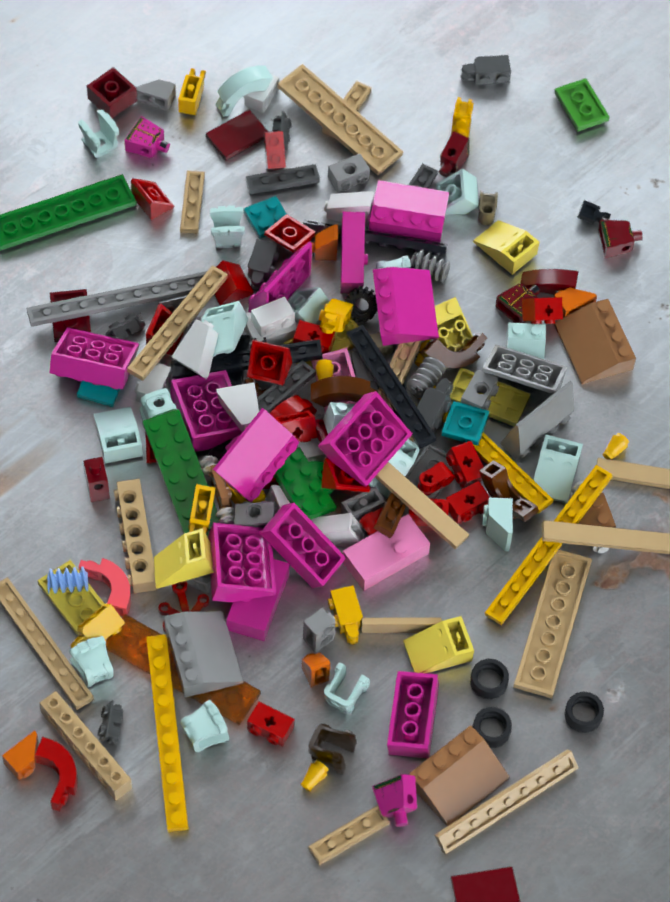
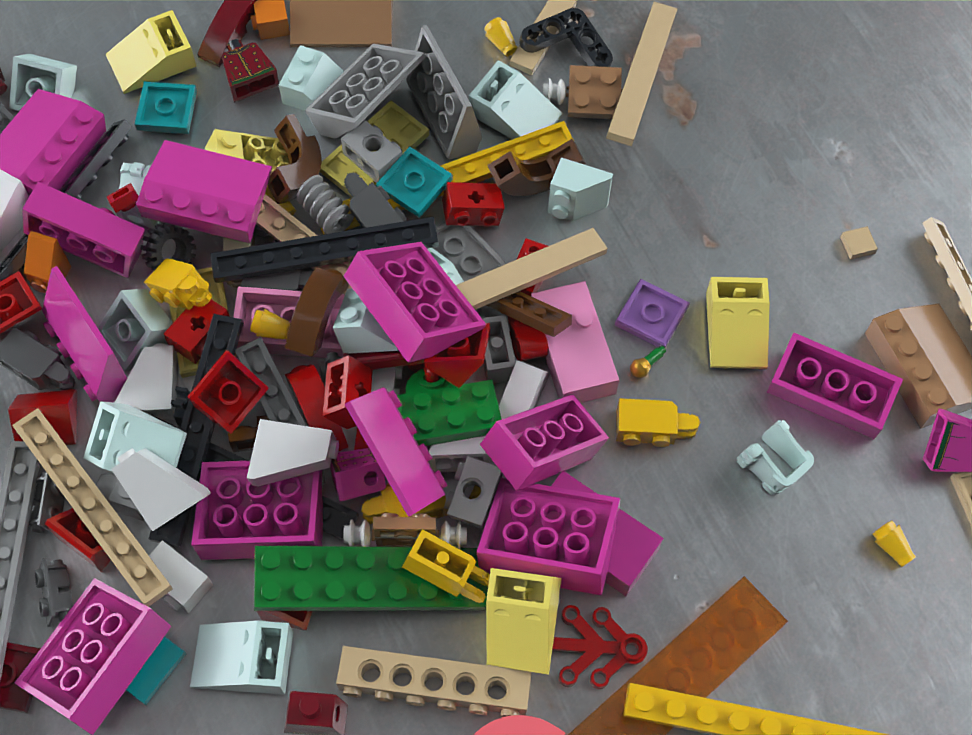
camera: 70 degrees left, 5 degrees up
light aqua piece [140,388,177,421] -> none
light grey slope [164,611,244,698] -> none
light aqua piece [181,700,230,752] -> none
red brick [247,701,295,747] -> none
white brick [251,296,295,337] -> none
orange slope [301,652,330,688] -> none
light grey brick [303,608,335,653] -> none
dark brown piece [308,724,357,775] -> none
tan tile [361,617,442,633] -> none
light grey piece [410,249,450,283] -> none
red piece [417,462,455,496] -> none
red brick [446,481,491,524] -> none
black tyre [470,658,509,699] -> none
black tyre [473,707,512,748] -> none
dark tan piece [478,191,498,226] -> none
yellow plate [485,465,612,626] -> none
tan plate [513,550,592,699] -> none
red brick [522,297,563,324] -> none
black tyre [564,691,604,733] -> none
none -> red plate [106,183,139,213]
none -> teal plate [134,81,197,134]
none -> black beam [519,8,613,67]
none -> medium lavender tile [614,278,690,348]
none -> piece [630,346,666,378]
none -> tan tile [840,226,878,260]

